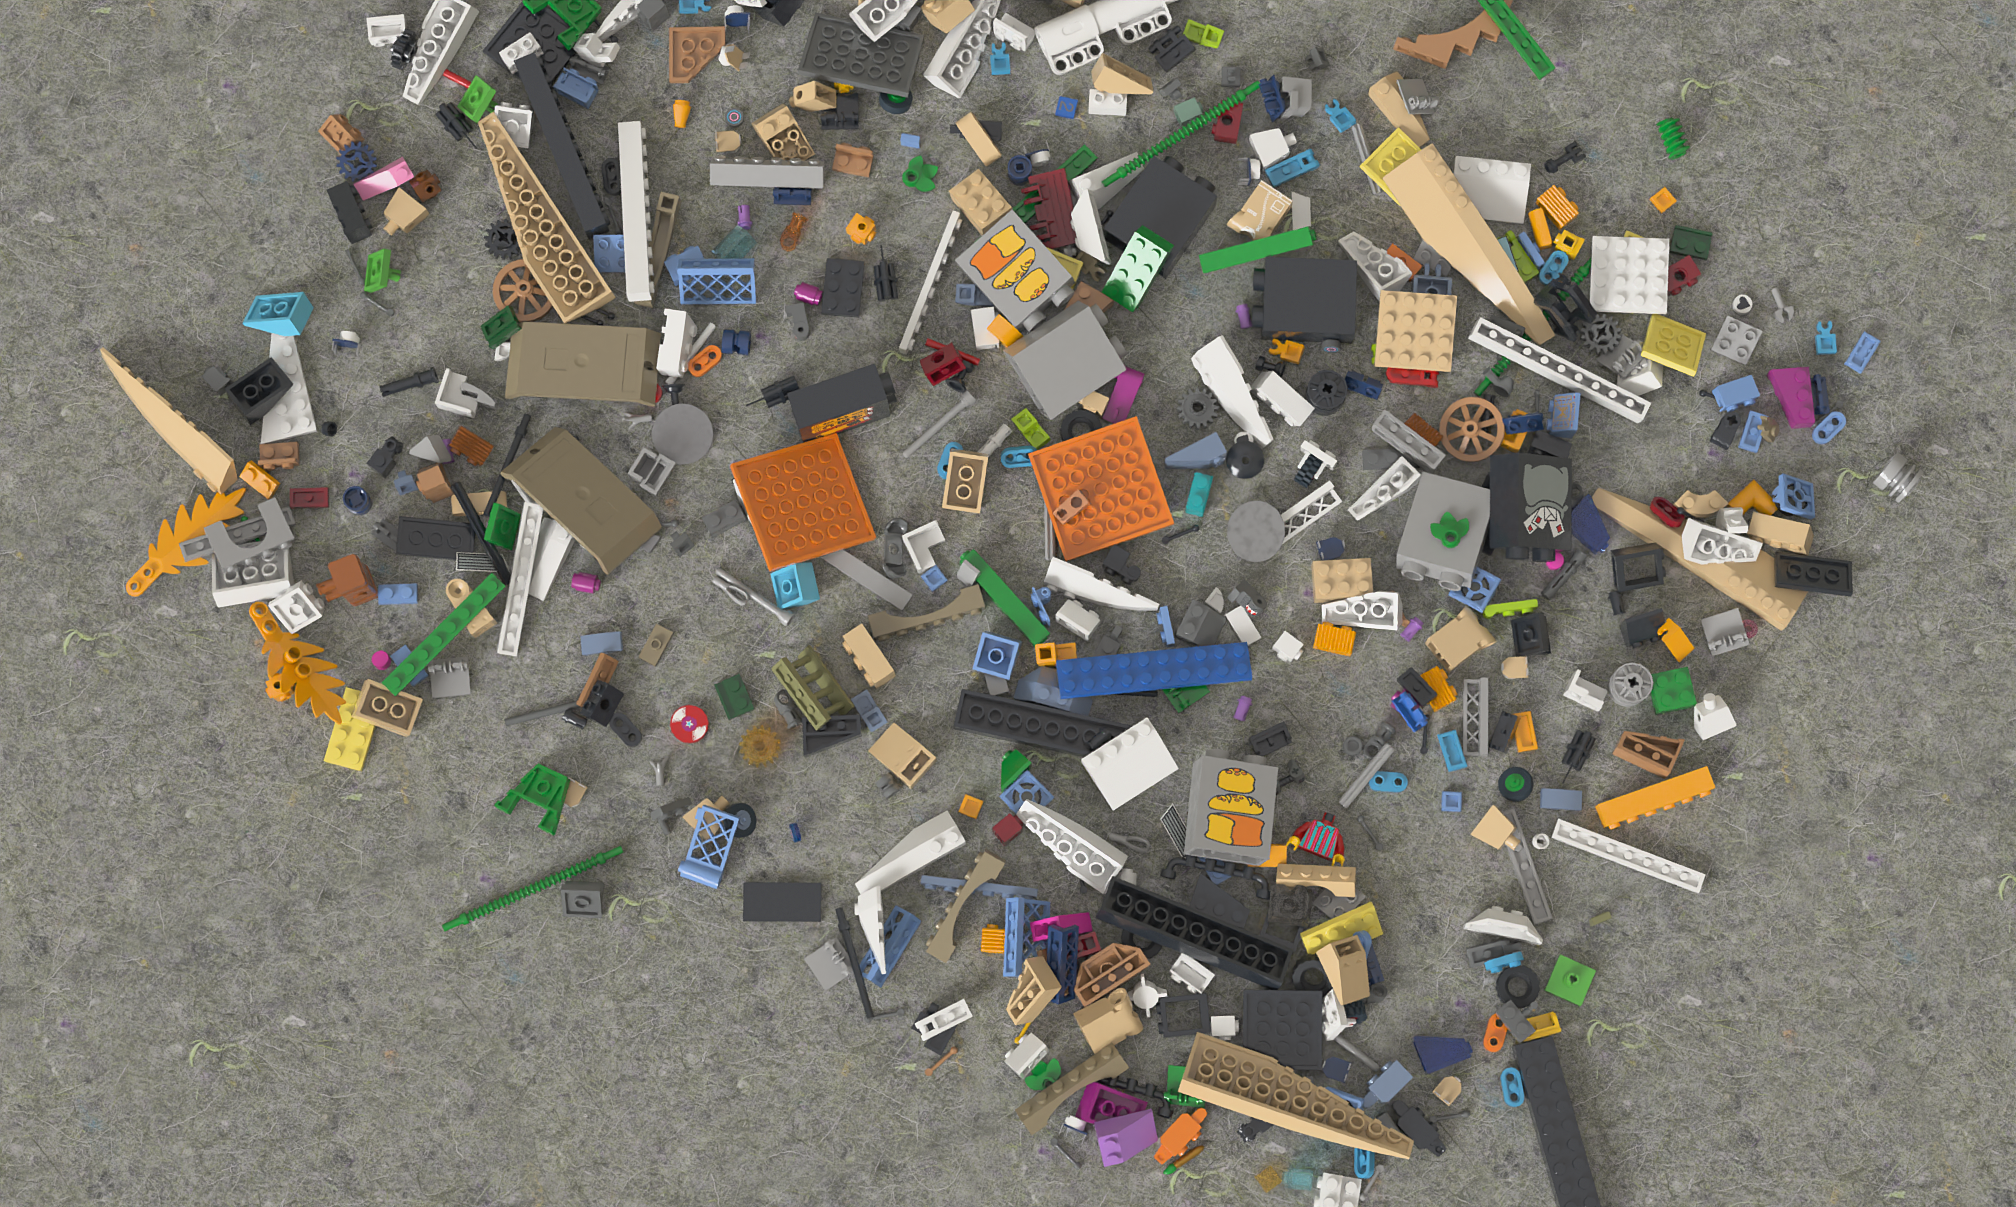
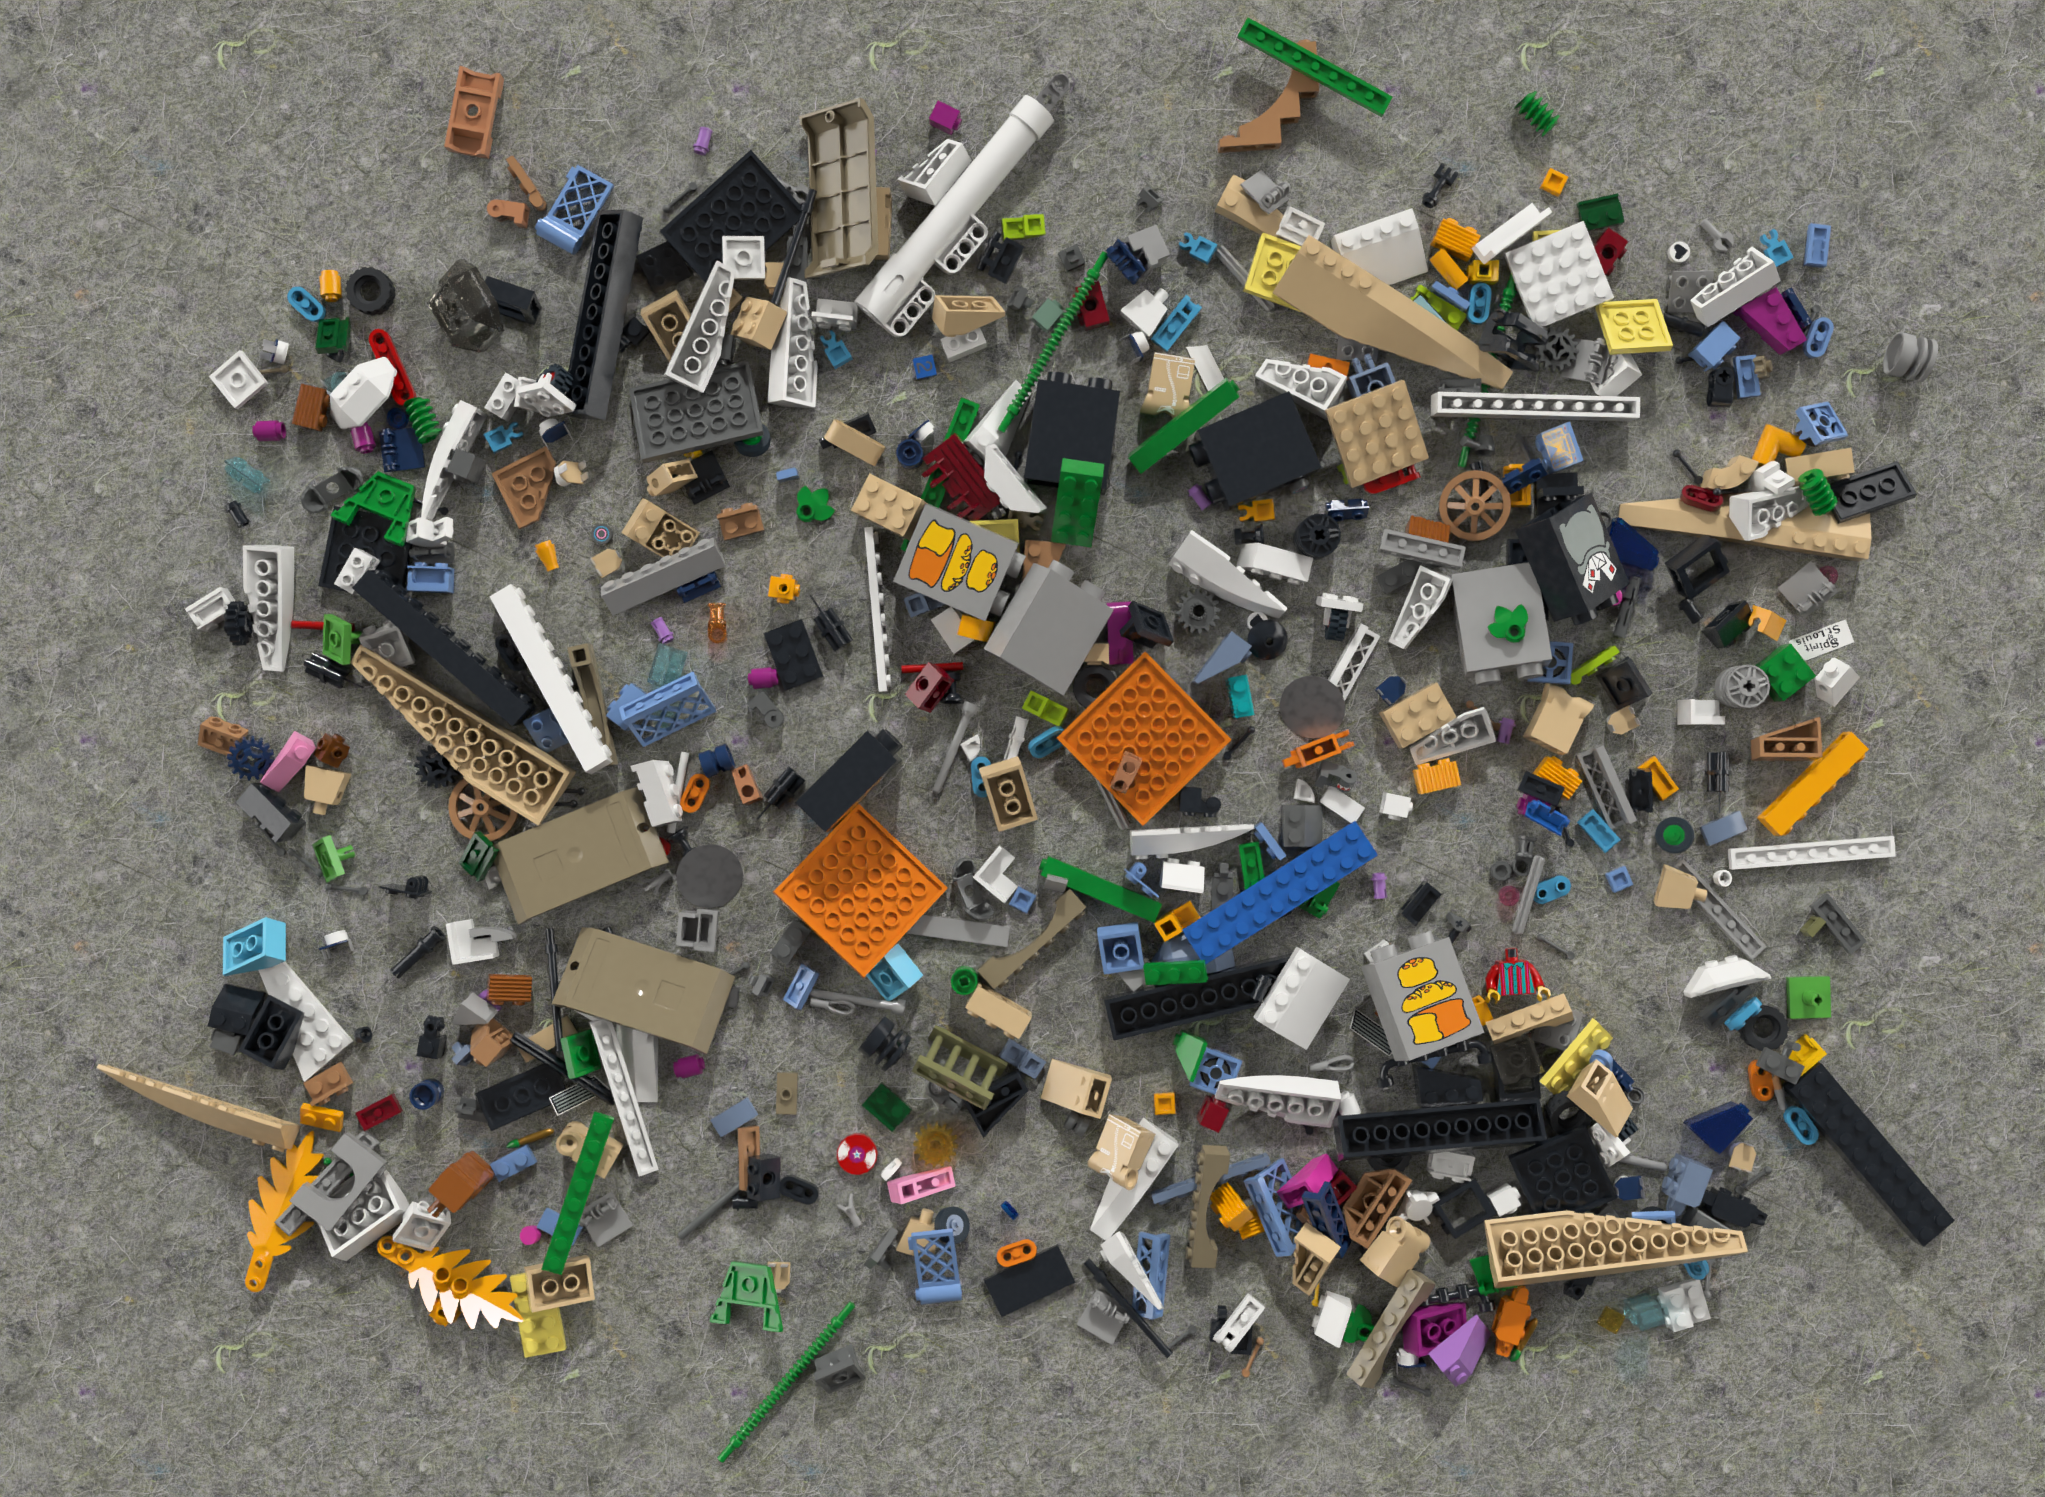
camera: 30 degrees left, 10 degrees up
none -> black slope [207,983,266,1035]
none -> dark grey hinge [255,821,286,856]
none -> black hinge [379,875,432,899]
none -> pearl gold piece [506,1128,555,1148]
none -> nougat leg [731,764,764,806]
none -> medium blue plate [783,963,820,1010]
none -> black wheel [858,1016,912,1072]
none -> white tile [881,1158,902,1181]
none -> bright pink slope [887,1166,955,1204]
none -> green wheel [951,965,978,995]
none -> white tile [960,734,980,762]
none -> orange plate [997,1239,1037,1267]
none -> tan piece [1088,1114,1156,1190]
none -> black bracket [1119,601,1174,649]
none -> green plate [1143,960,1208,985]
none -> light orange brick [1209,1182,1253,1232]
none -> green plate [1238,841,1264,890]
none -> white plate [1275,206,1325,246]
none -> orange hinge [1282,730,1355,769]
none -> white fence [1471,203,1552,264]
none -> clear pink plate [1498,885,1520,906]
none -> black pin [1663,312,1705,337]
none -> black hinge [1673,449,1703,484]
none -> white wedge [1690,247,1781,327]
none -> light grey piece [1772,1075,1788,1110]
none -> white sticker [1789,619,1854,661]
none -> green piece [1798,469,1837,516]
none -> dark grey plate [1809,893,1867,954]

